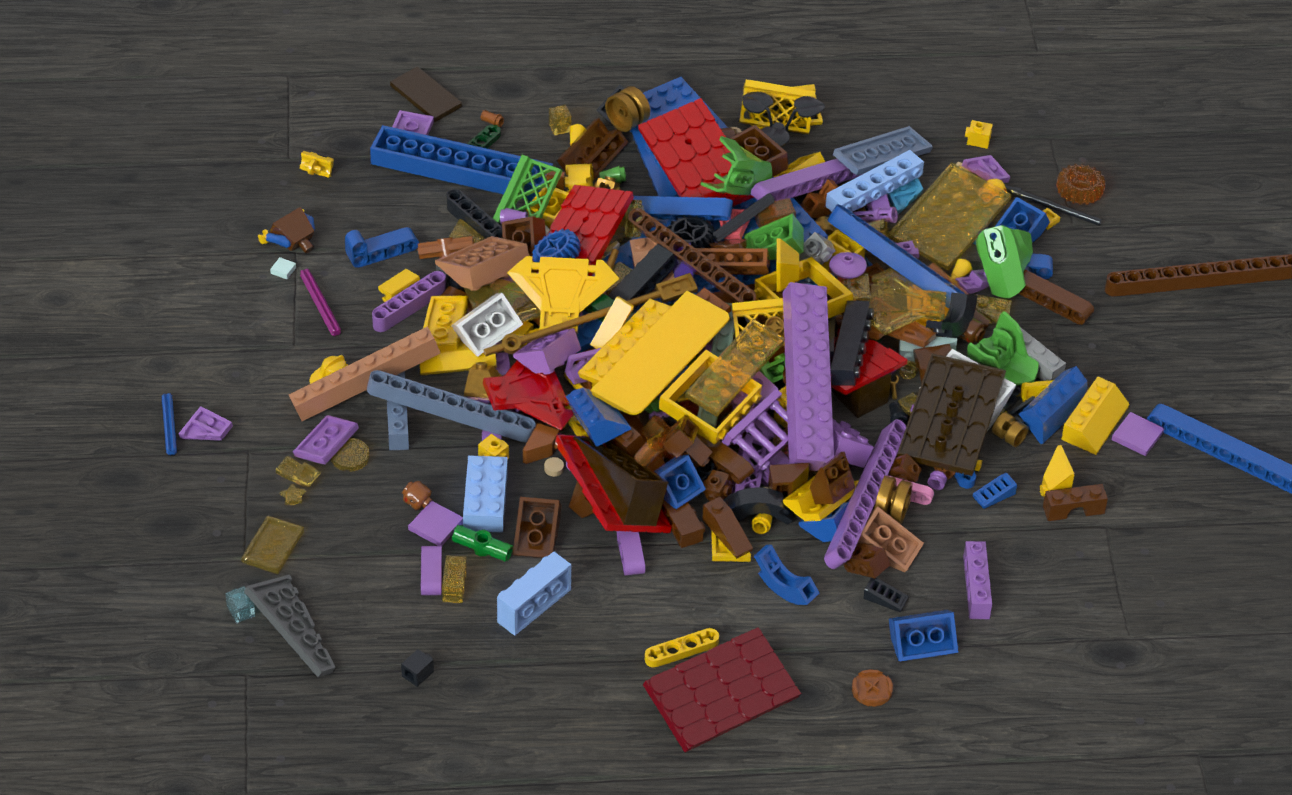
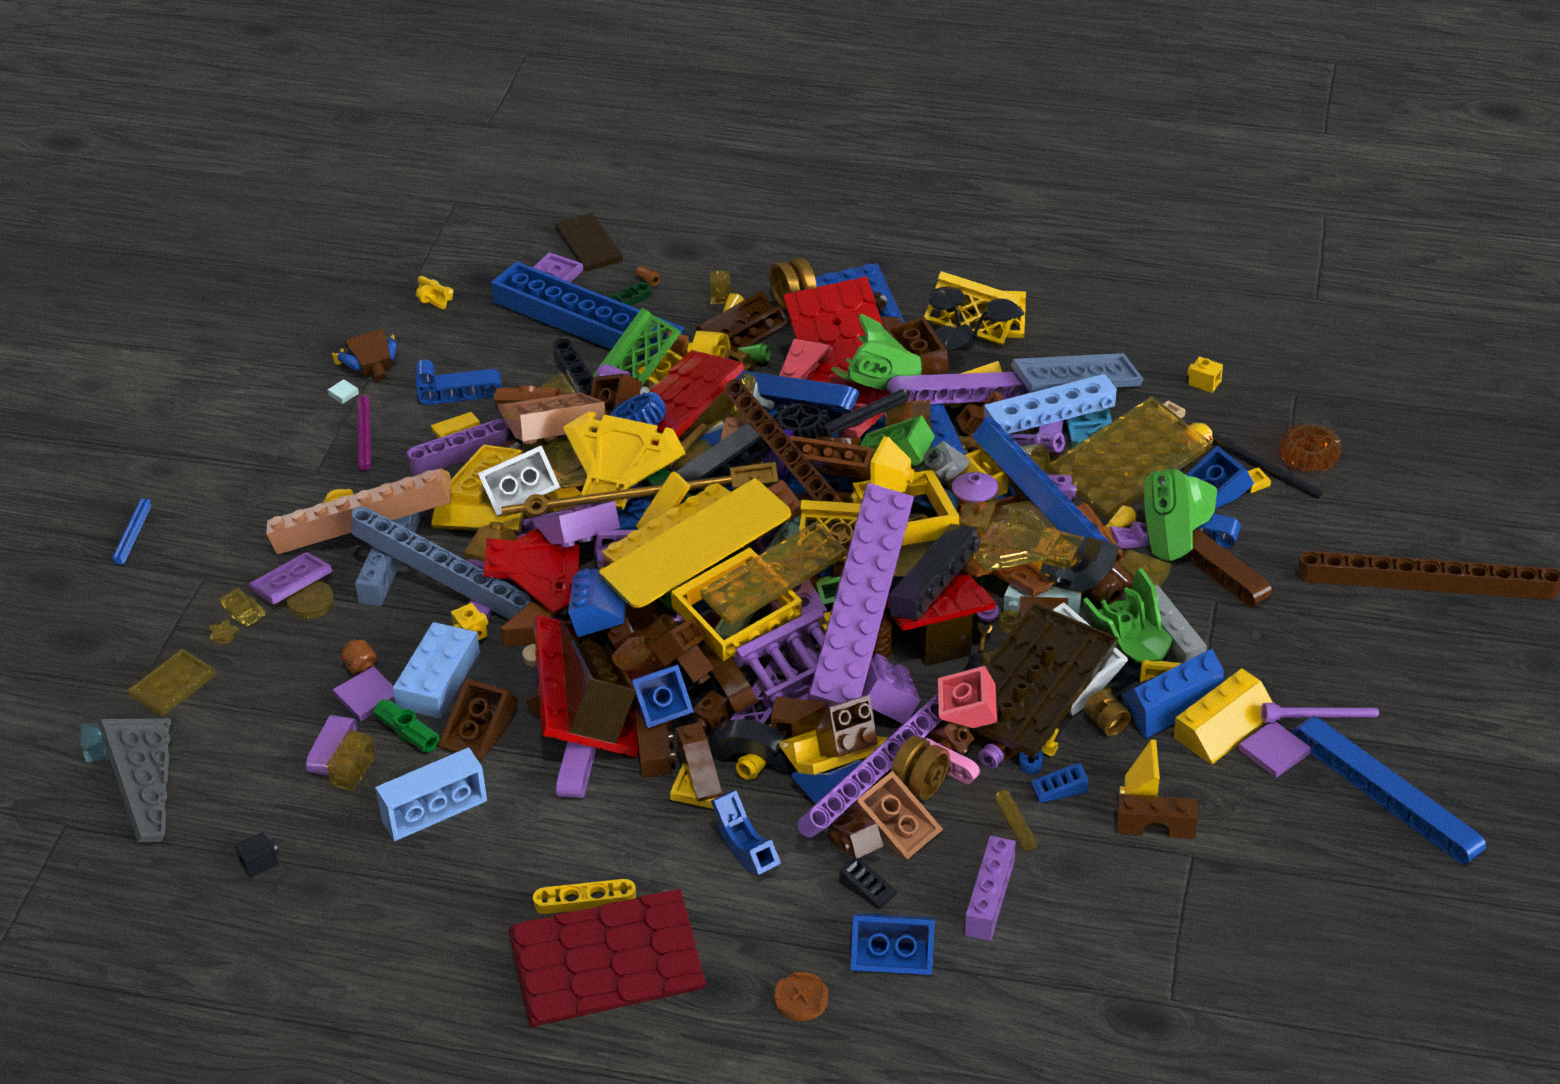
camera: 20 degrees right, 5 degrees down
medium lavender wing [179,406,233,440] -> none
medium lavender wing [962,155,1010,183] -> none
none -> coral wing [779,339,833,379]
none -> coral slope [938,666,997,728]
none -> clear yellow axle [996,789,1037,851]
none -> medium lavender piece [1261,702,1379,722]

